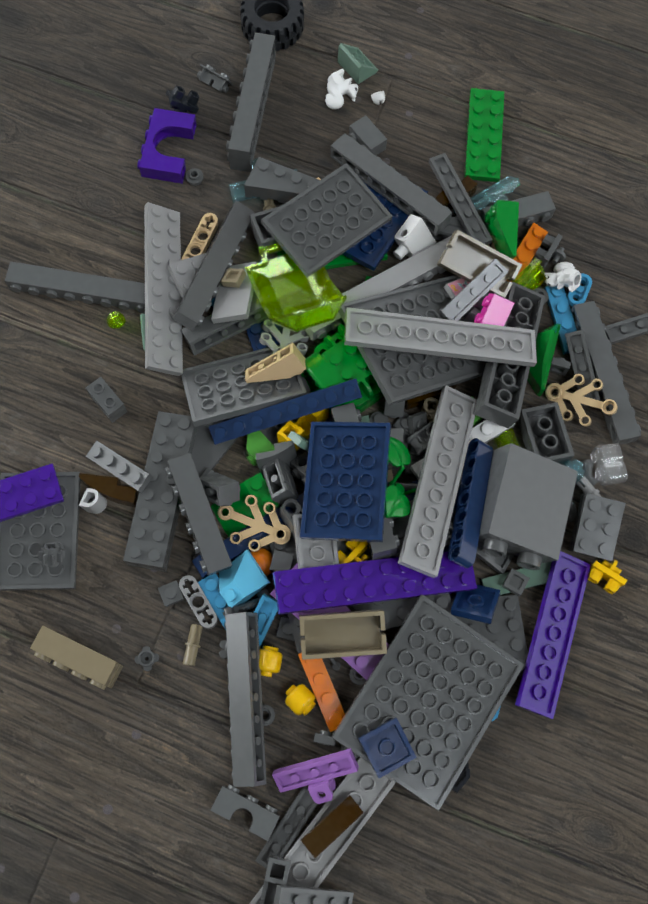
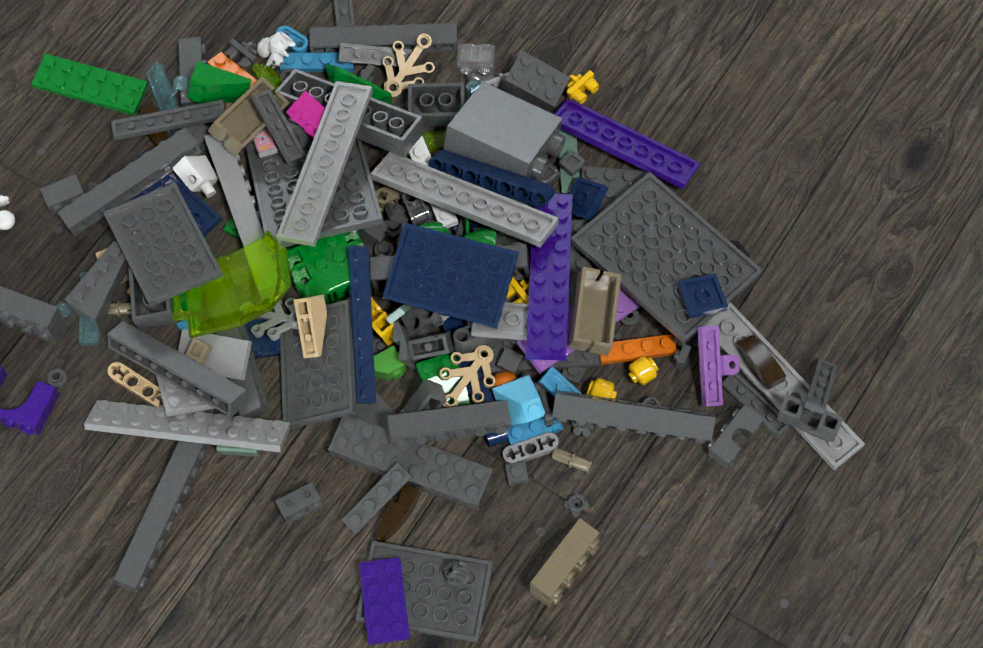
camera: 70 degrees left, 5 degrees down
light grey plate [79,488,107,514] -> none
clear neon green plate [107,311,126,328] -> none
white hinge [371,91,385,105] -> none

